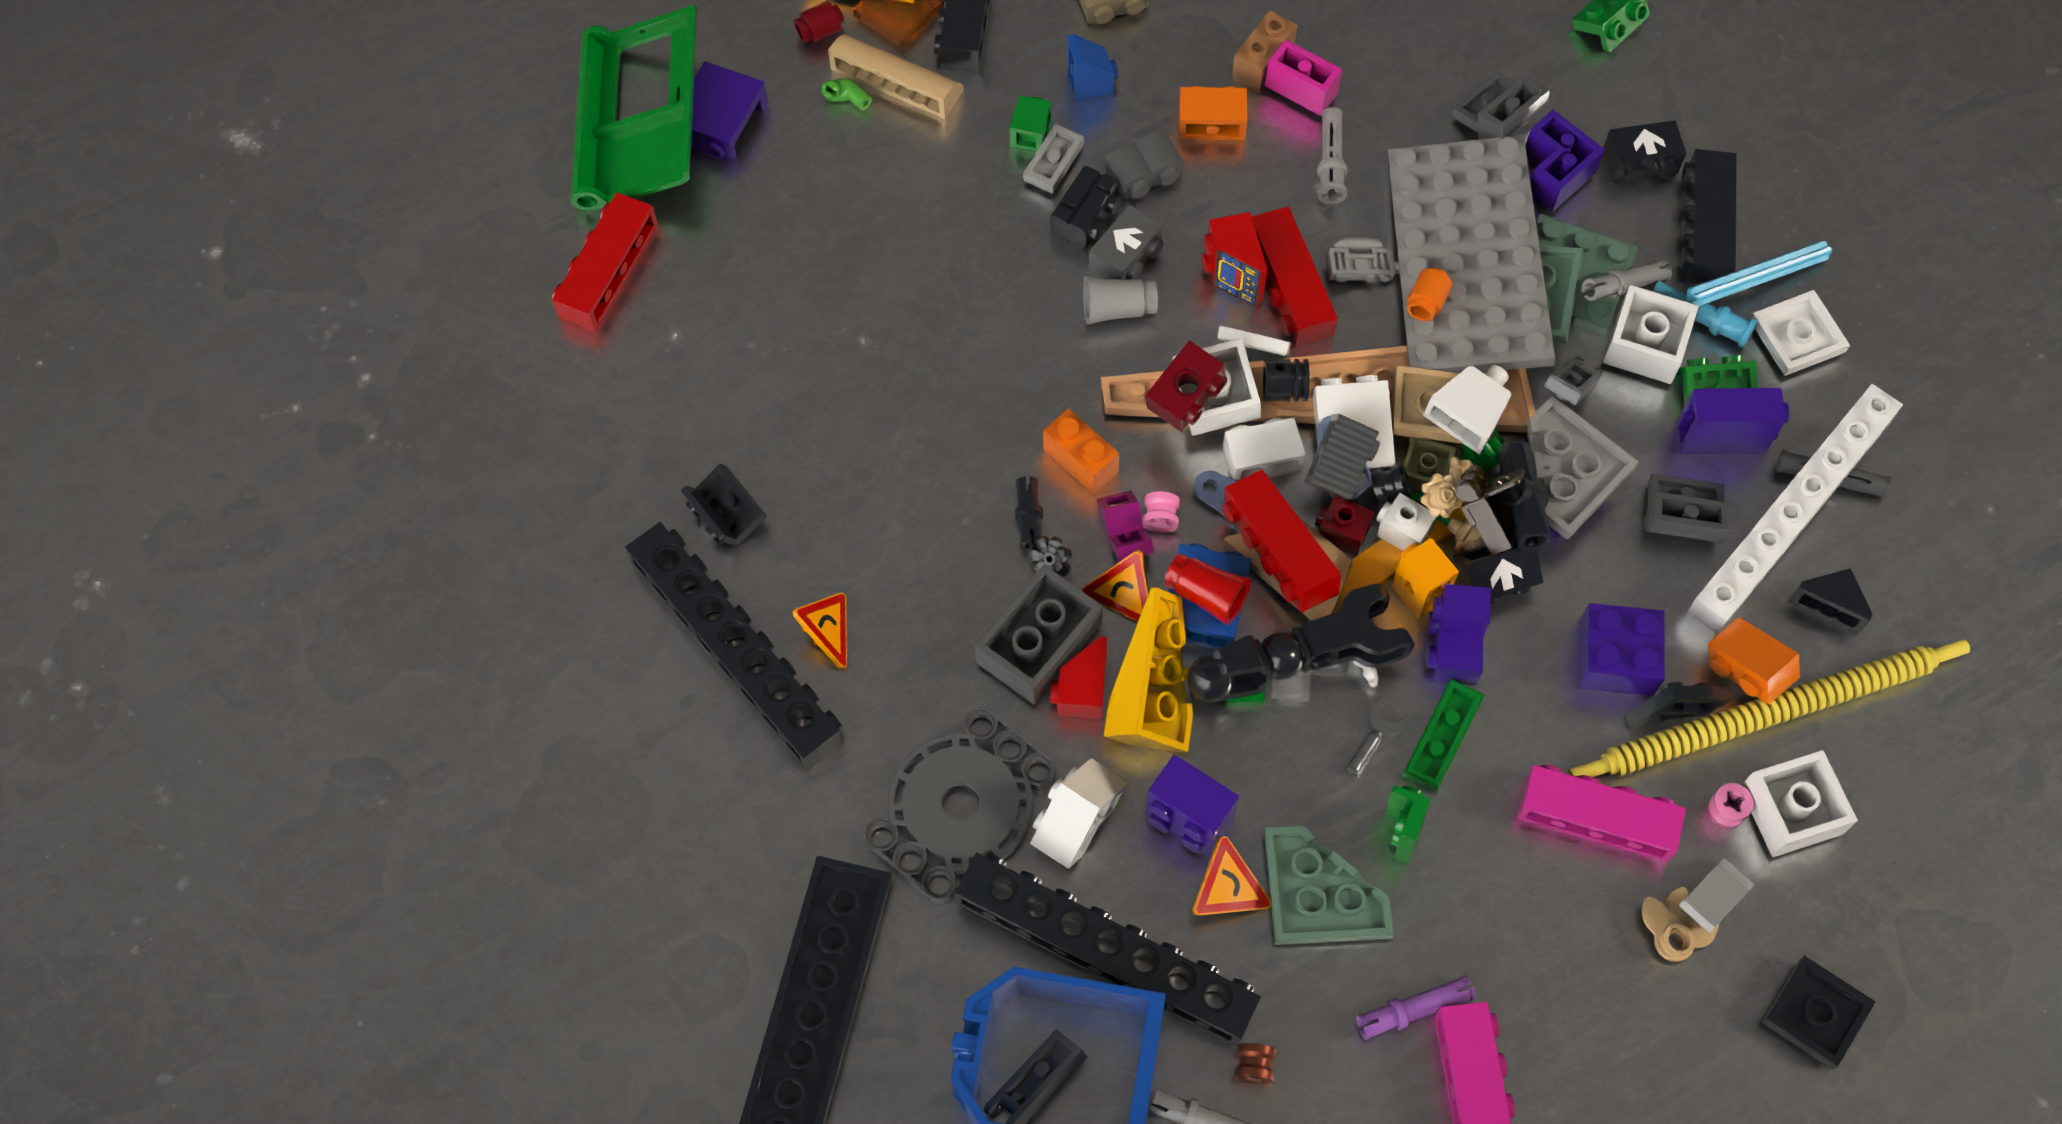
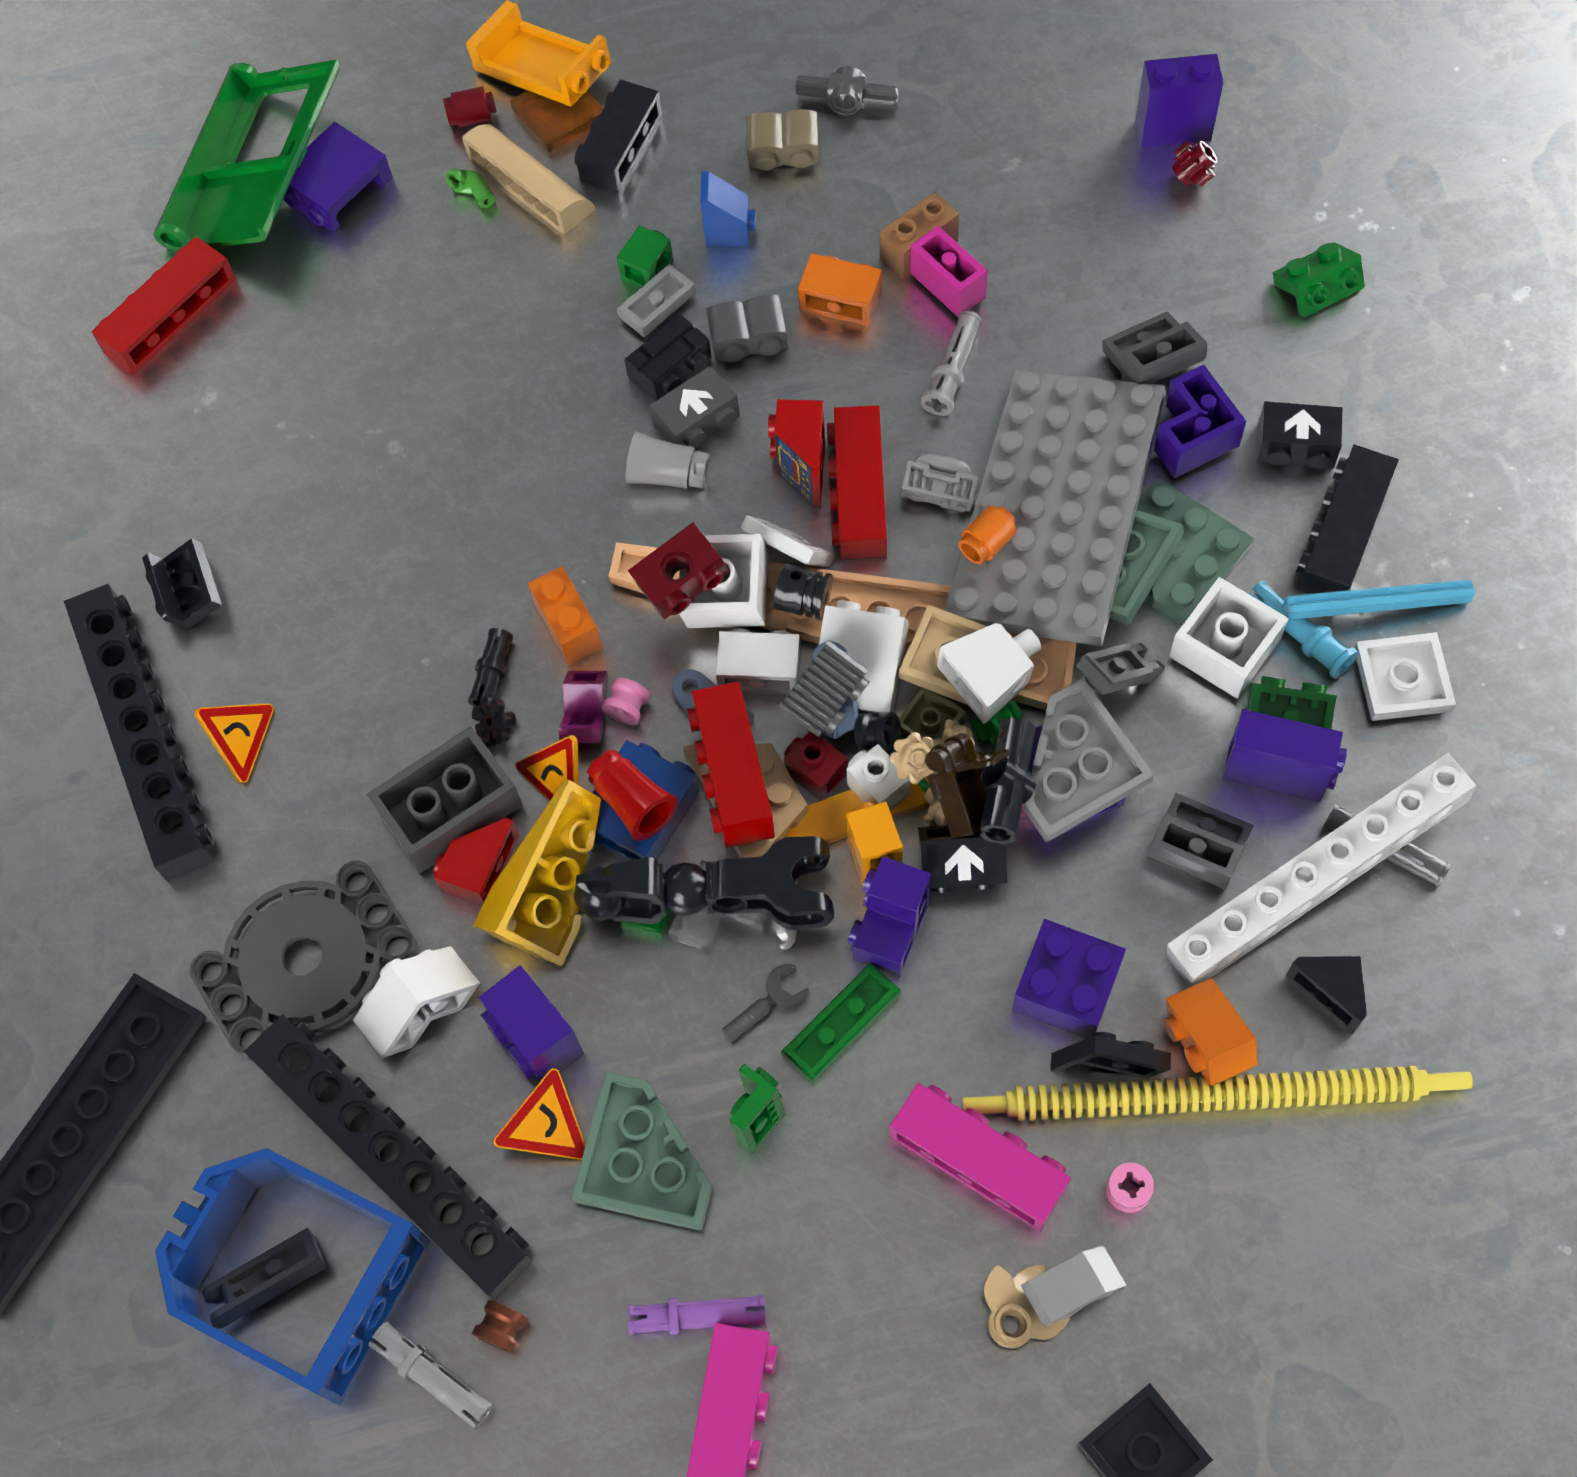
camera: 20 degrees right, 0 degrees up
light grey pin [1582,259,1672,301] -> none
white brick [1742,750,1858,857] -> none

